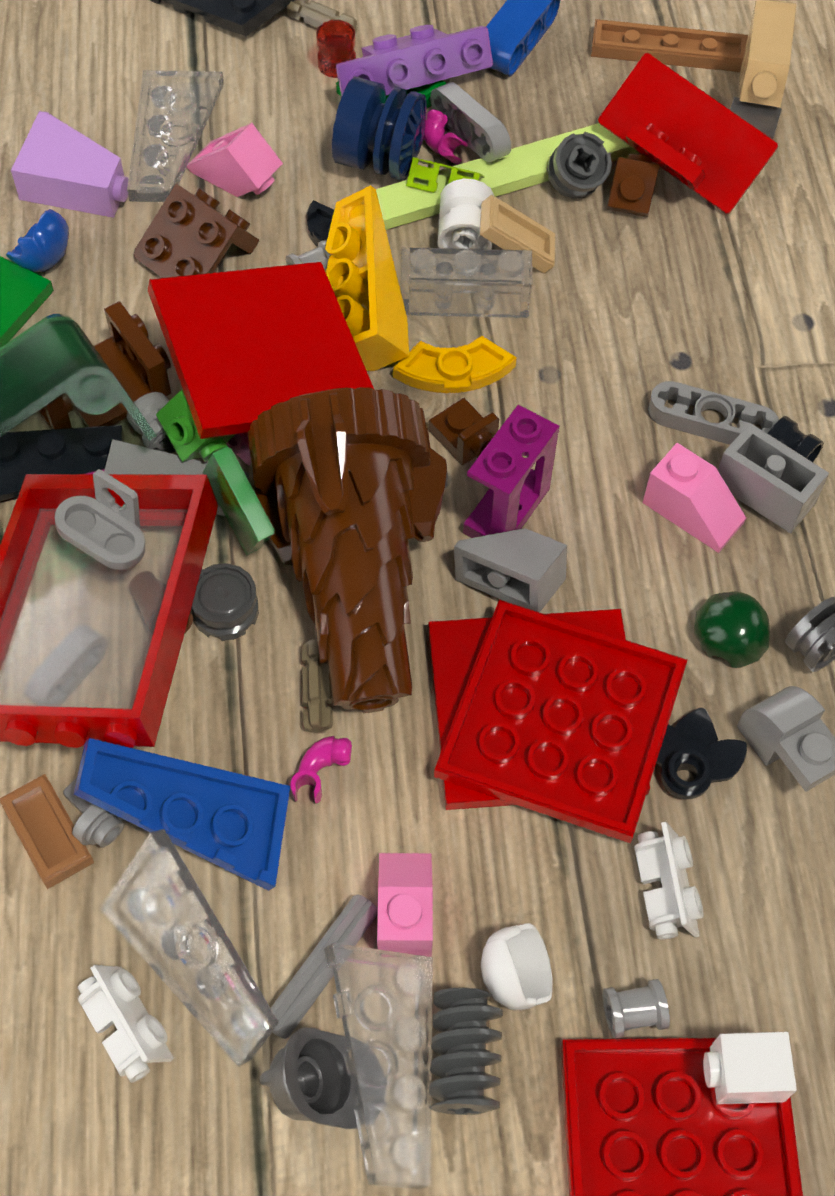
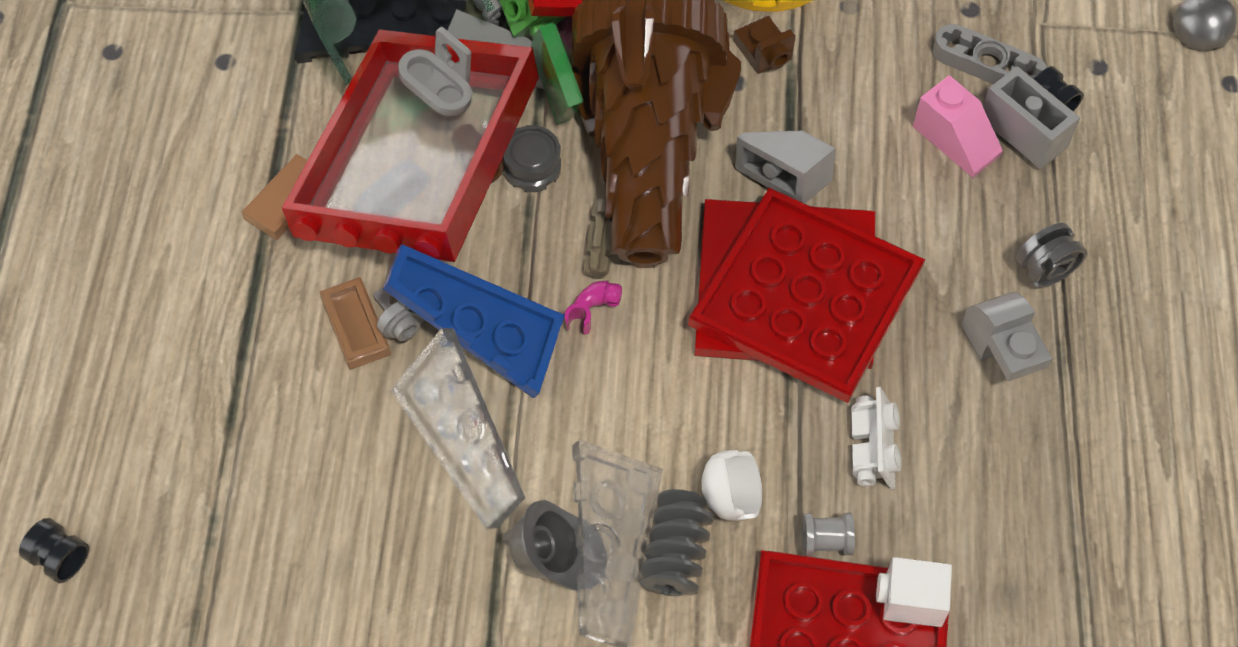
camera: 10 degrees right, 0 degrees up
white hinge [78,965,174,1083] -> none
light grey axle [264,894,377,1039] -> none
bright pink slope [377,853,433,959] -> none
magenta panel [463,404,560,538] -> none
black plate [656,708,747,799] -> none
dark green hair [694,591,770,668] -> none

